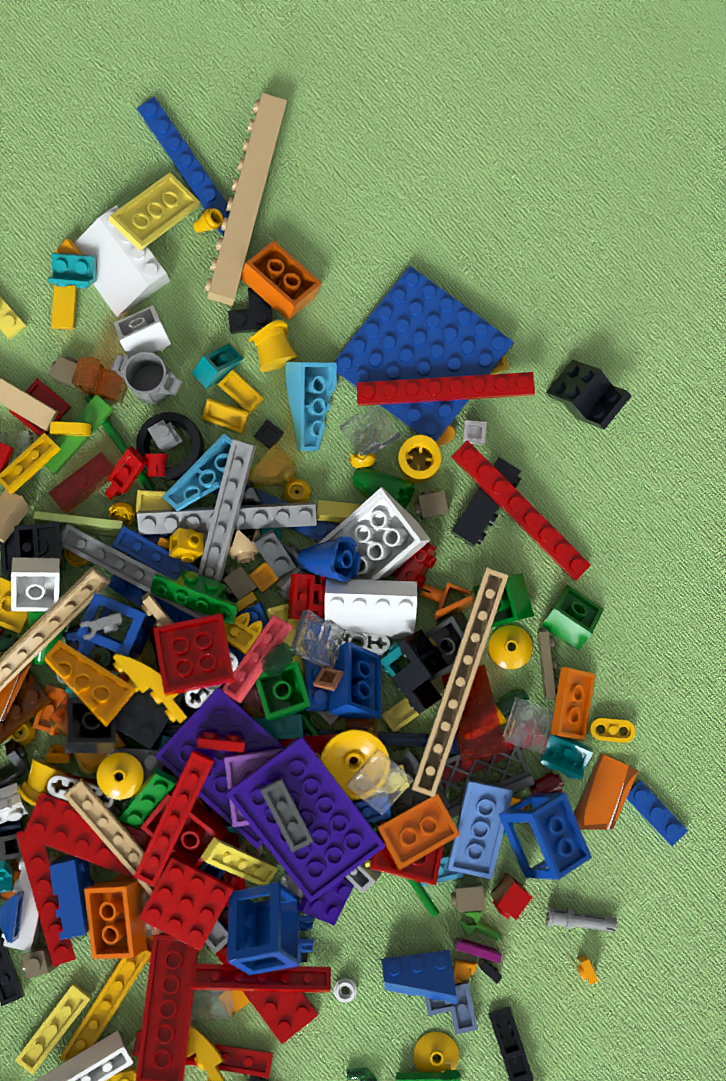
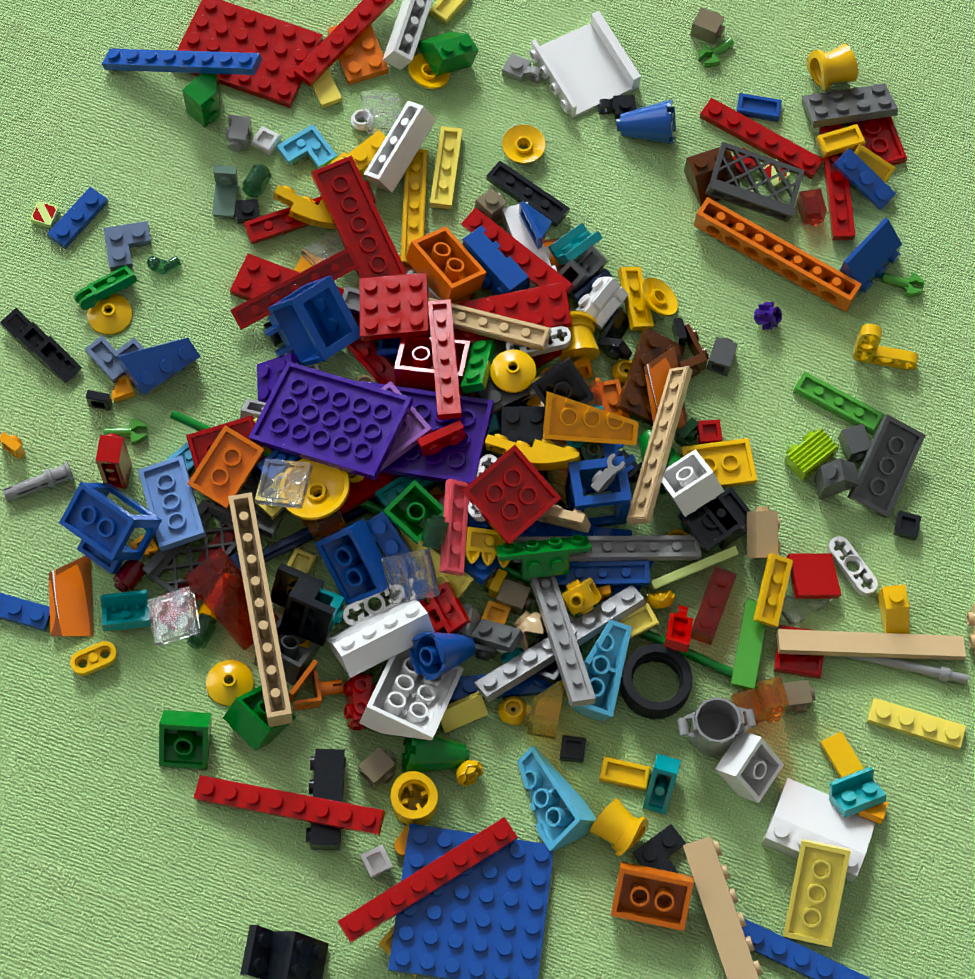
camera: 145 degrees right, 15 degrees down
yellow beam [49,422,92,436] -> none
red bush [145,454,168,477] -> none
light grey brick [148,420,182,453] -> none
yellow cone [193,208,223,233] -> none
yellow tile [201,397,250,433] -> none
light yellow plate [201,837,278,886] -> none
dark grey plate [260,777,314,852] -> none
nougat slope [313,667,344,691] -> none
white plate [334,978,357,1002] -> none
clear slope [340,405,401,456] -> none
dark tan brick [451,883,485,912] -> none
magenta tile [454,937,502,963] -> none
dark tan plate [537,631,558,700] -> none
orange plate [550,667,596,740] -> none

